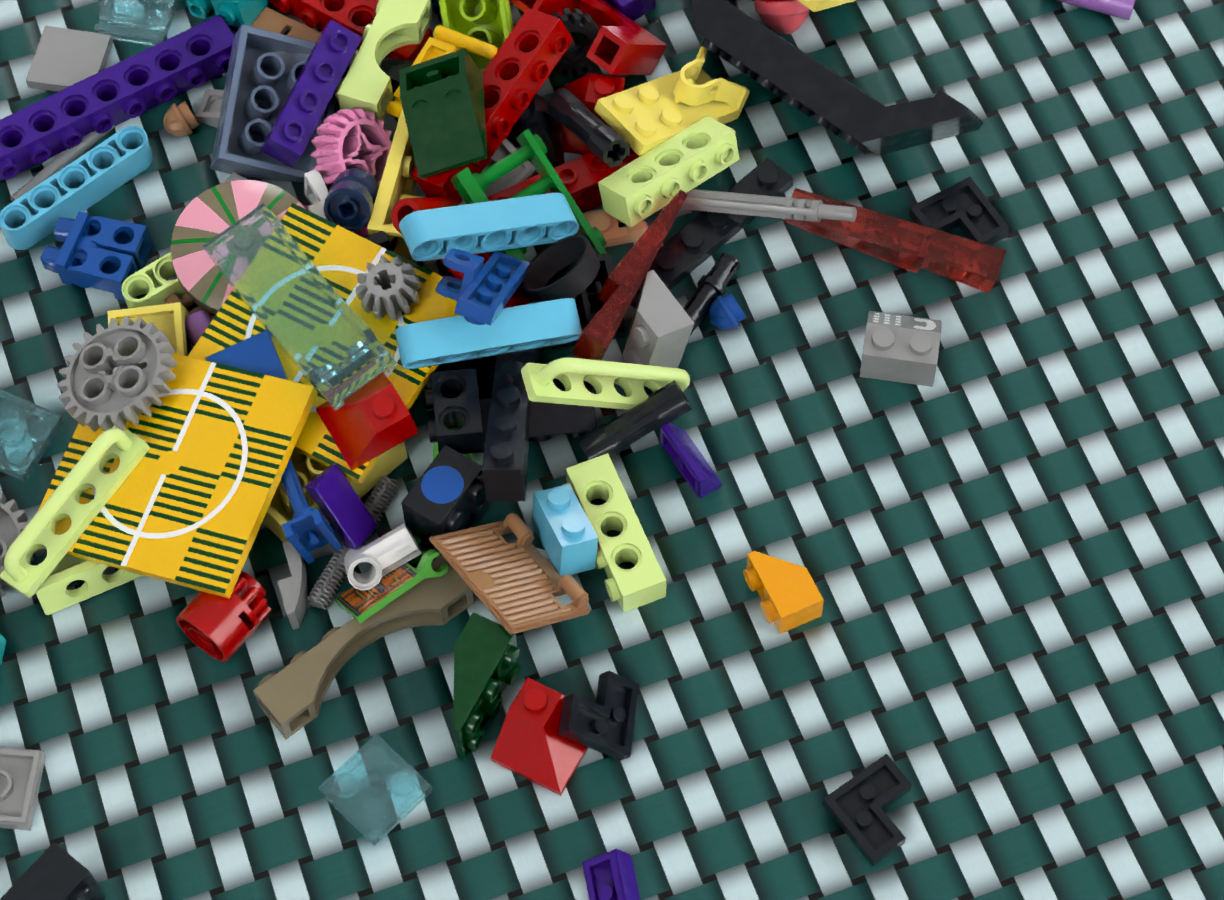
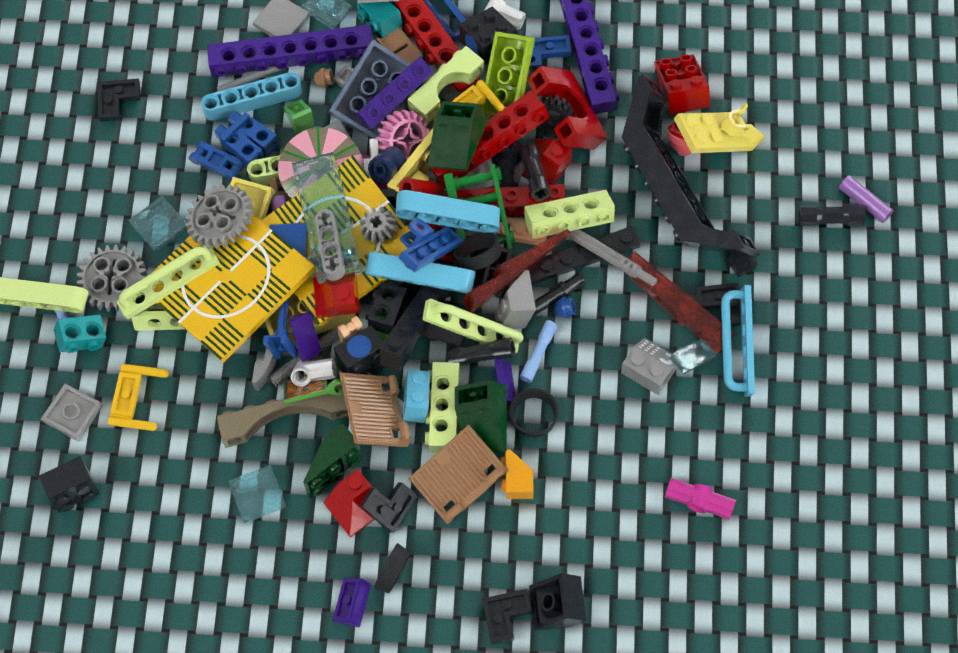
camera: 25 degrees right, 5 degrees up
red gear [176,571,272,663] -> none
light yellow plate [594,46,750,156] -> none
none -> yellow plate [108,364,169,431]
none -> blue plate [188,141,245,182]
none -> bright green slope [283,99,315,134]
none -> light grey beam [315,209,345,281]
none -> light nougat plate [337,316,363,343]
none -> black tyre [374,543,411,593]
none -> medium nougat window [408,425,508,524]
none -> dark green slope [455,380,507,453]
none -> black tyre [510,388,559,437]
none -> light blue piece [520,320,558,383]
none -> black slope [529,573,586,631]
none -> dark pink piece [665,478,736,520]
none -> clear light blue plate [670,338,716,374]
none -> medium azure piece [721,285,755,397]
none -> black plate [726,253,757,278]
none -> black axle [798,205,866,226]

